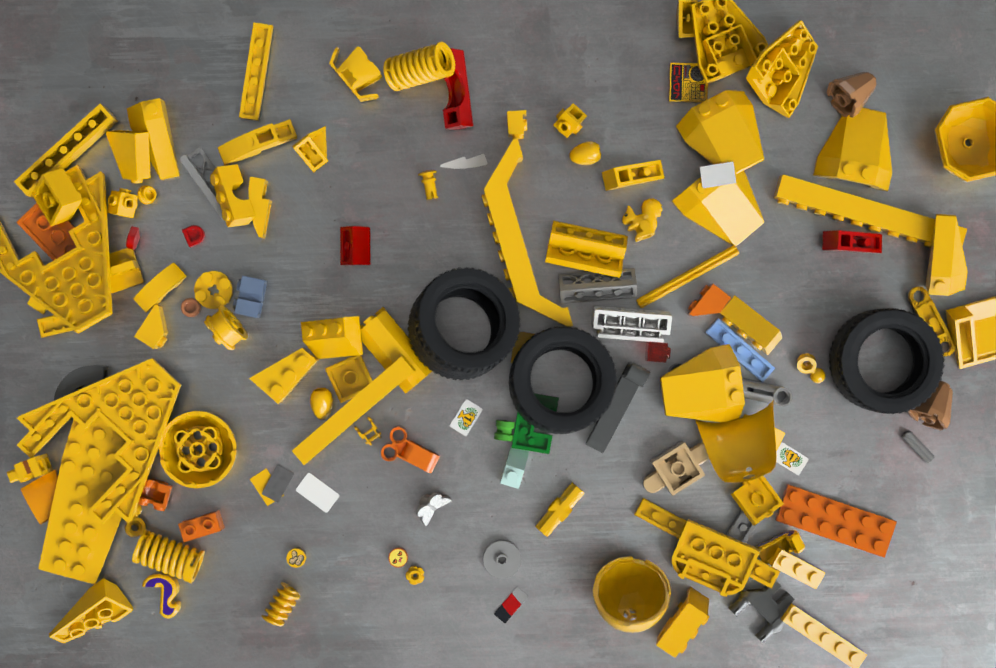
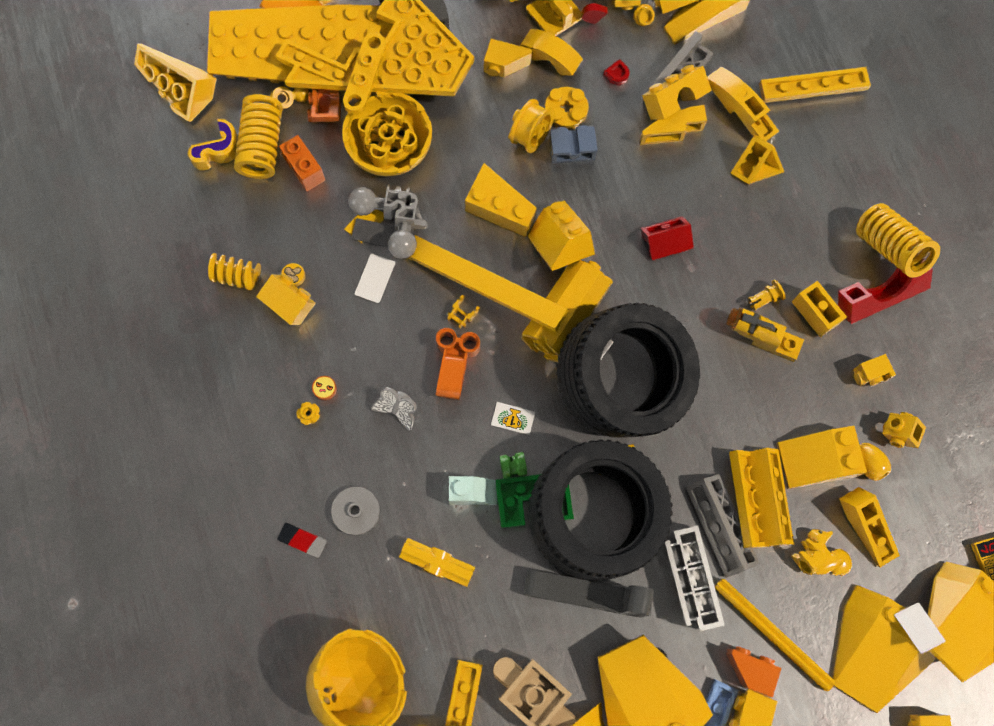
camera: 70 degrees right, 15 degrees down
nougat tile [181,298,201,317] -> none
yellow animal [310,388,333,420] -> none
yellow tile [325,355,373,403] -> none
yellow piece [329,47,382,102] -> none
white sticker [440,154,488,169] -> none
yellow slope [481,138,573,327] -> none
clear red brick [645,342,671,363] -> none
none -> yellow brick [256,274,316,325]
none -> yellow plate [343,33,386,115]
none -> light grey piece [348,185,428,259]
none -> yellow plate [726,308,804,362]
none -> yellow slope [777,426,867,489]
none -> yellow brick [792,281,847,338]

